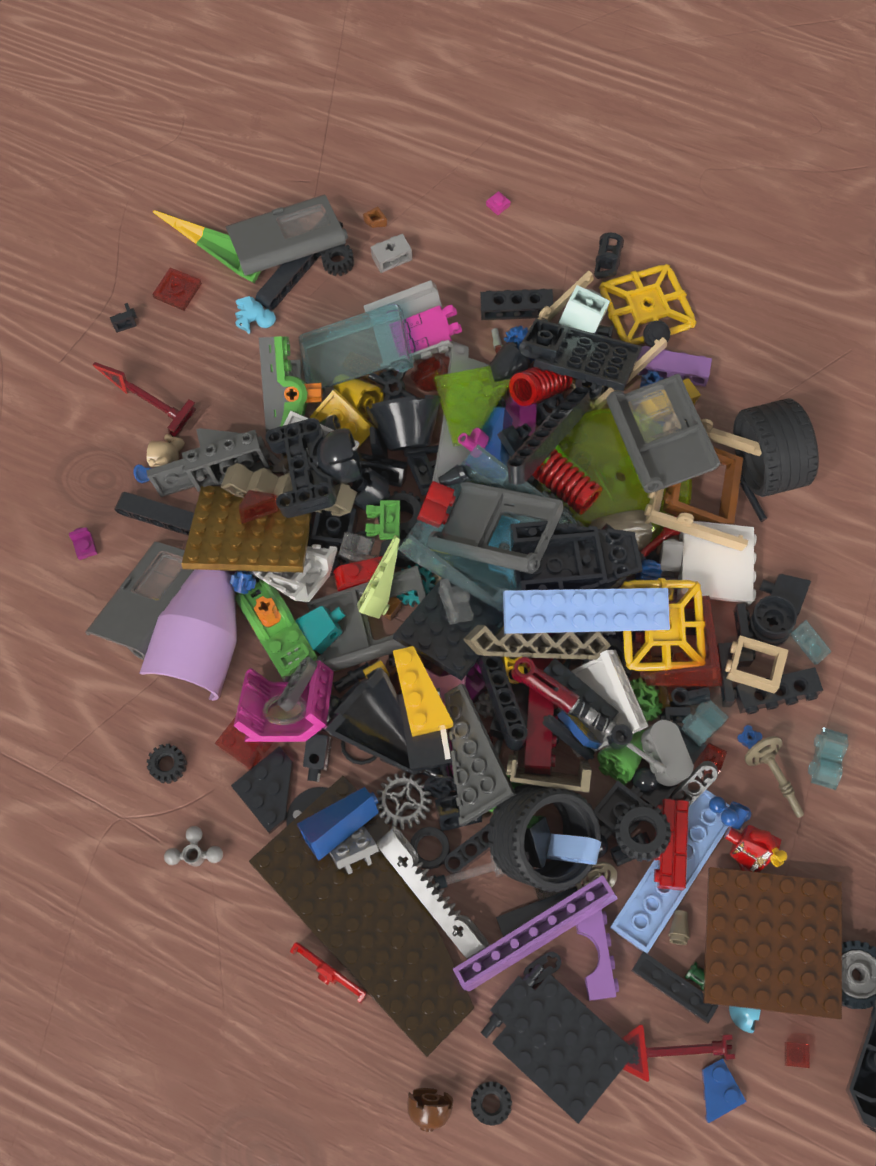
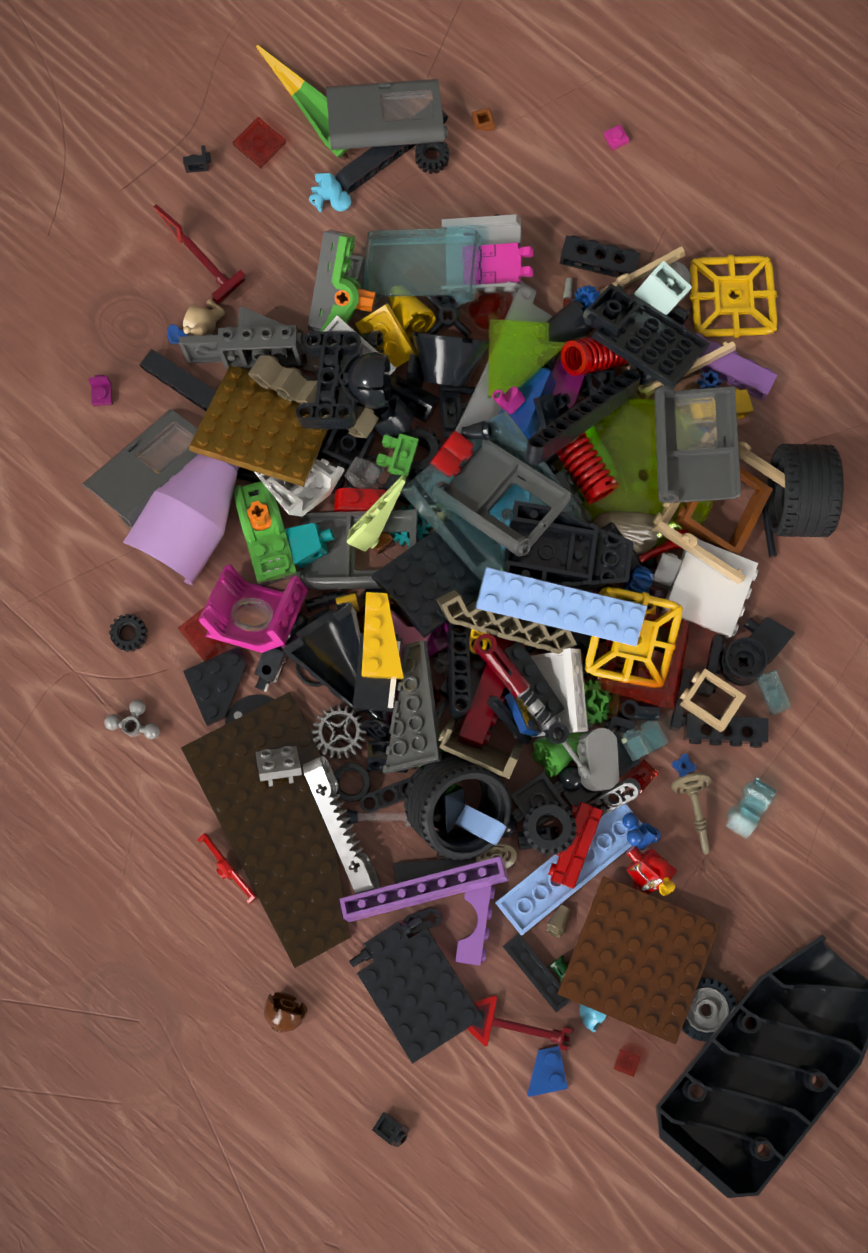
camera: 10 degrees right, 10 degrees up
blue gear [230,571,256,594] -> none
clear red slope [239,490,278,524] -> none
dark grey beam [277,657,317,711] -> none
blue slope [297,787,379,860] -> none
light grey brick [371,234,412,273] -> none
clear panel [439,578,473,624] -> none
black tyre [470,1082,512,1126] -> none
black piece [594,232,624,279] -> none
black plate [643,320,671,348] -> none

